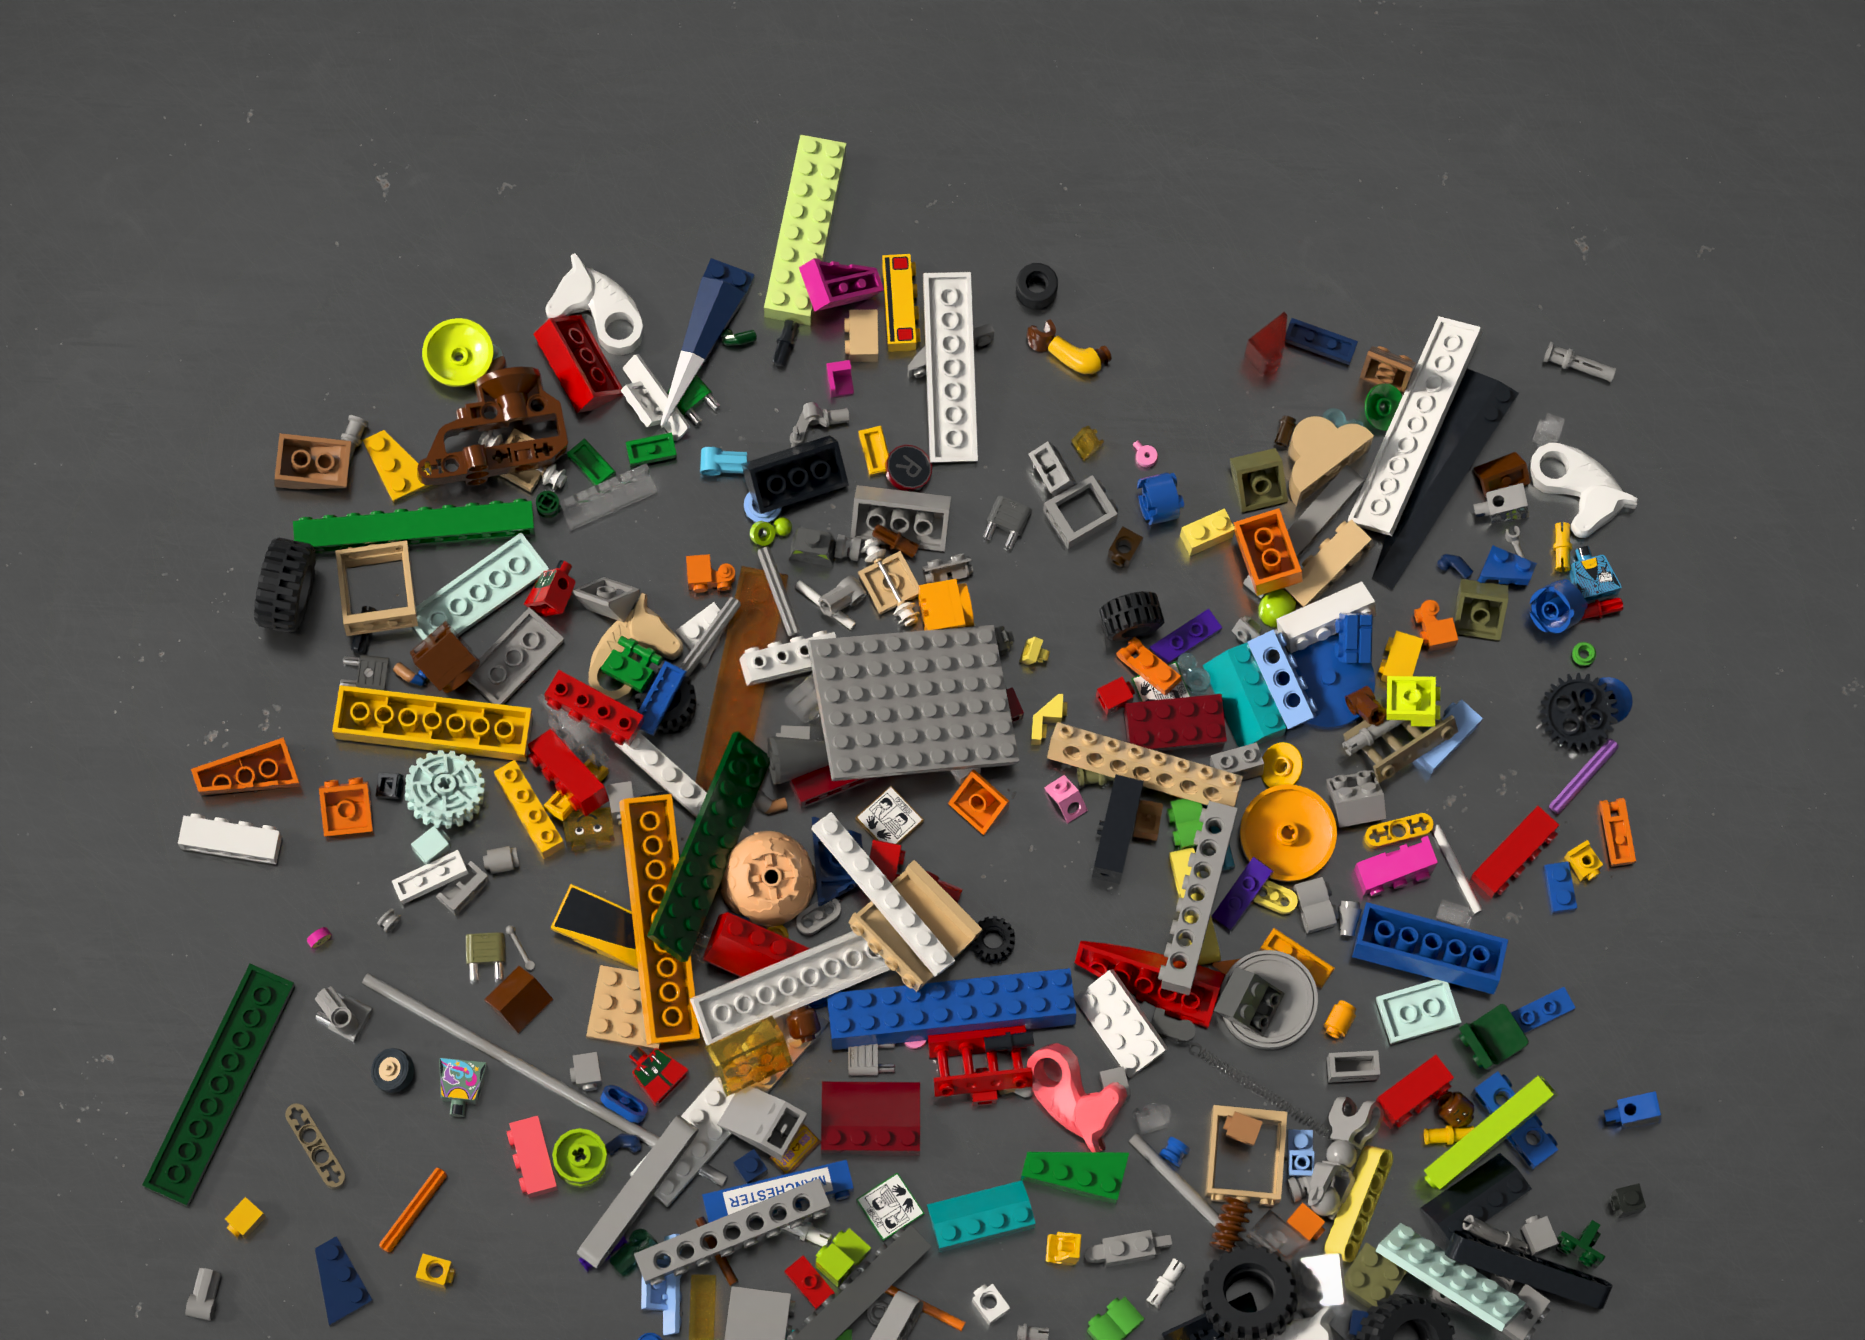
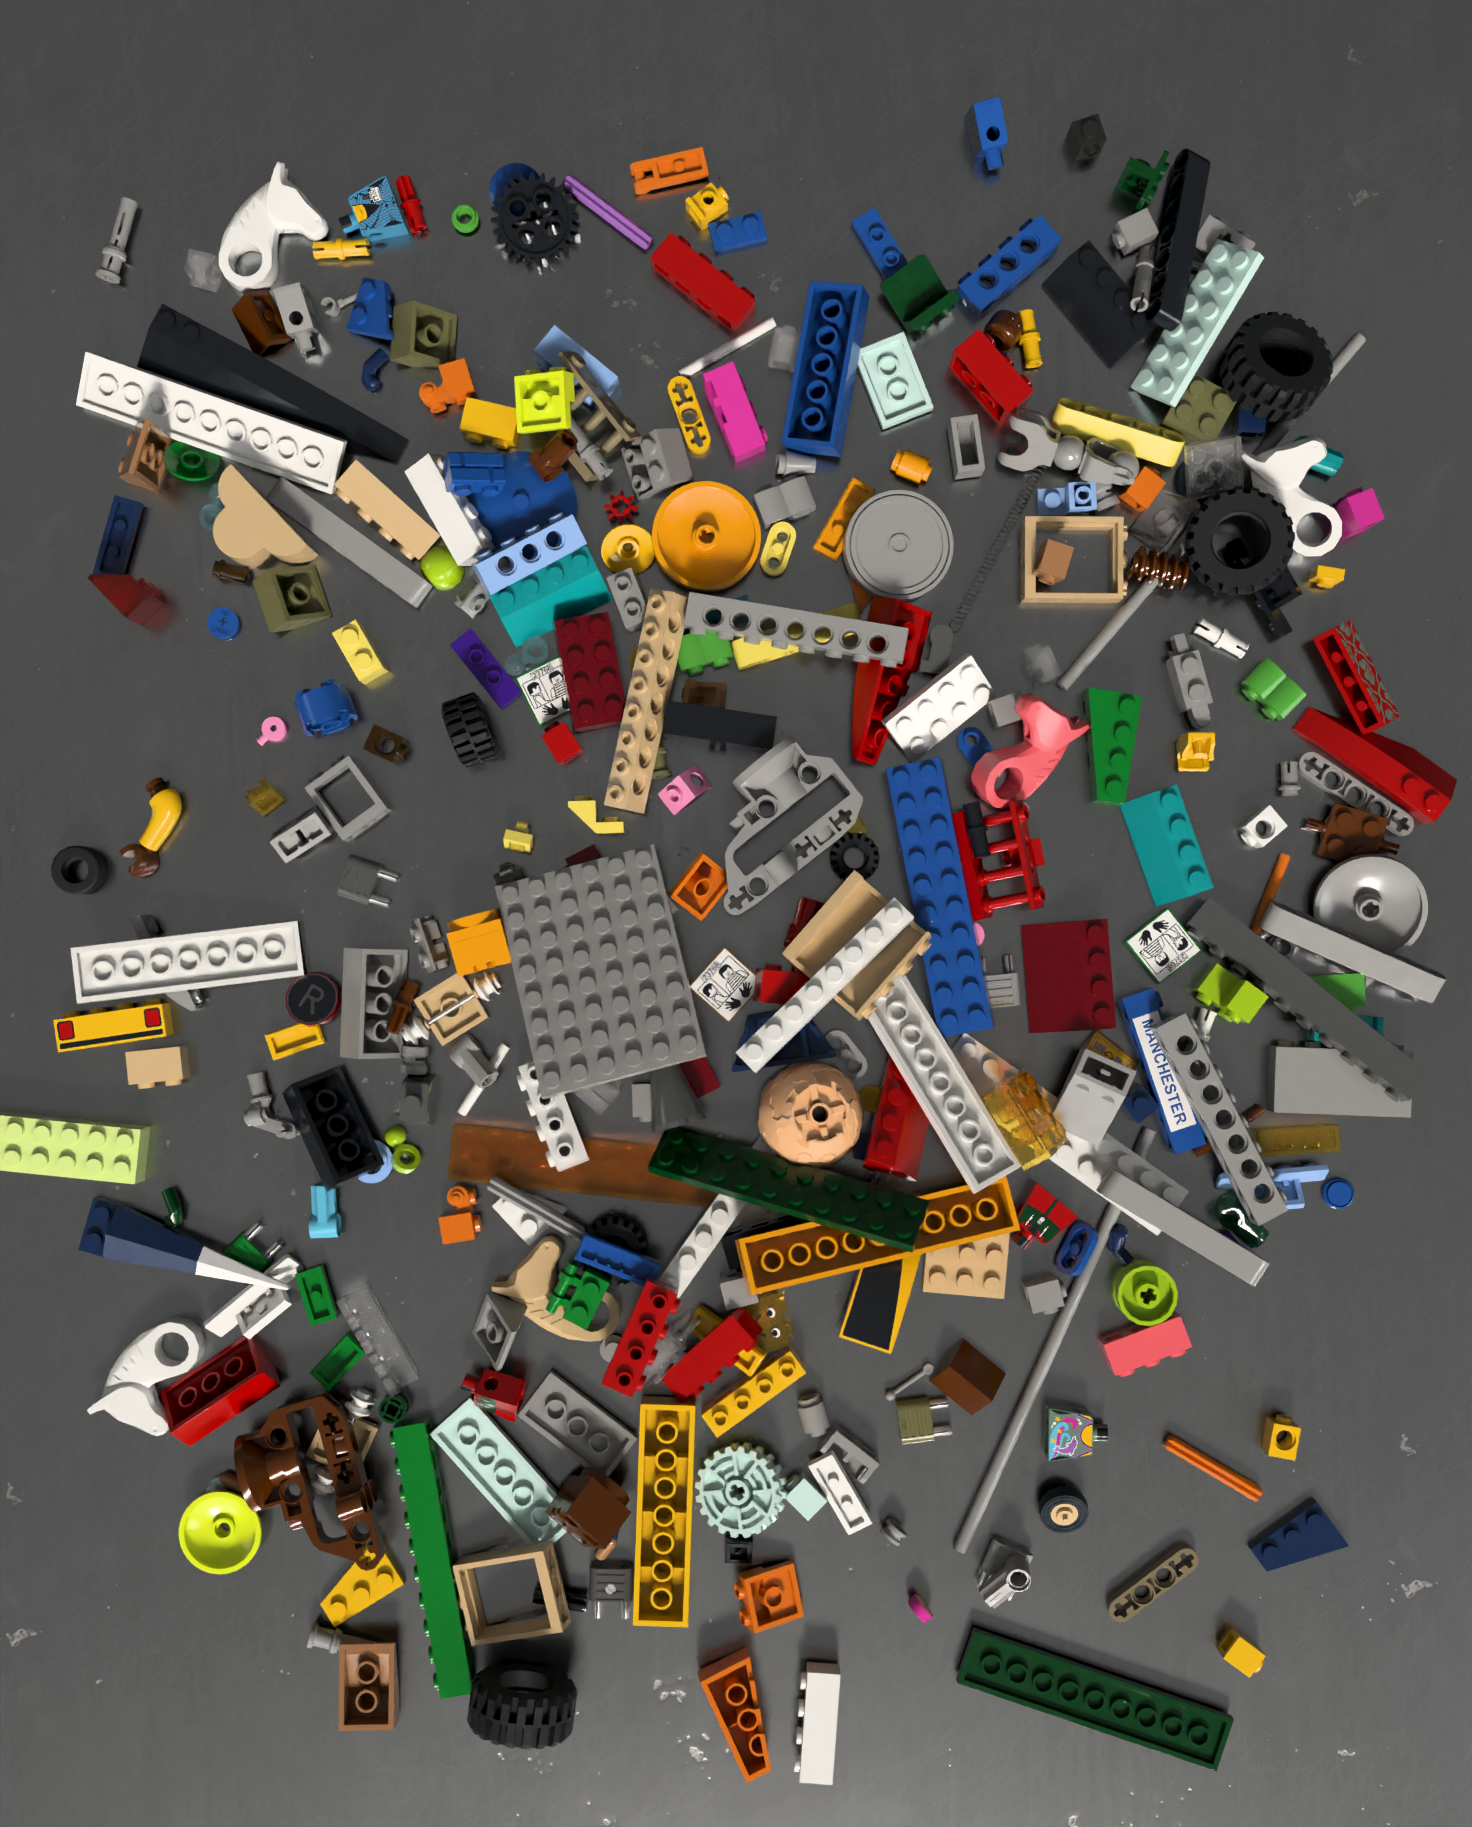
camera: 90 degrees left, 15 degrees up
light grey piece [185,1268,221,1321] -> none
arm [753,791,788,814] -> none
light grey axle [758,547,800,636] -> none
black axle [772,320,800,367] -> none
red plate [784,1255,835,1310] -> none
reddish brown head [786,1005,821,1043] -> none
dark pink wedge [799,258,884,312] -> none
dark pink panel [826,360,854,398] -> none
orange plate [1116,637,1182,696] -> none
blue wheel [1159,1137,1190,1167] -> none
dark purple plate [1212,857,1274,930] -> none
dark grey slope [1214,967,1285,1037] -> none
orange brick [1234,508,1302,596] -> none
lime brick [1424,1075,1558,1190] -> none
blue brick [1530,579,1587,634] -> none
none -> blue piece [207,607,240,639]
none -> red gear [604,490,639,525]
none -> light grey piece [723,735,863,915]
none -> clear yellow slope [846,812,869,835]
none -> blue plate [957,727,994,769]

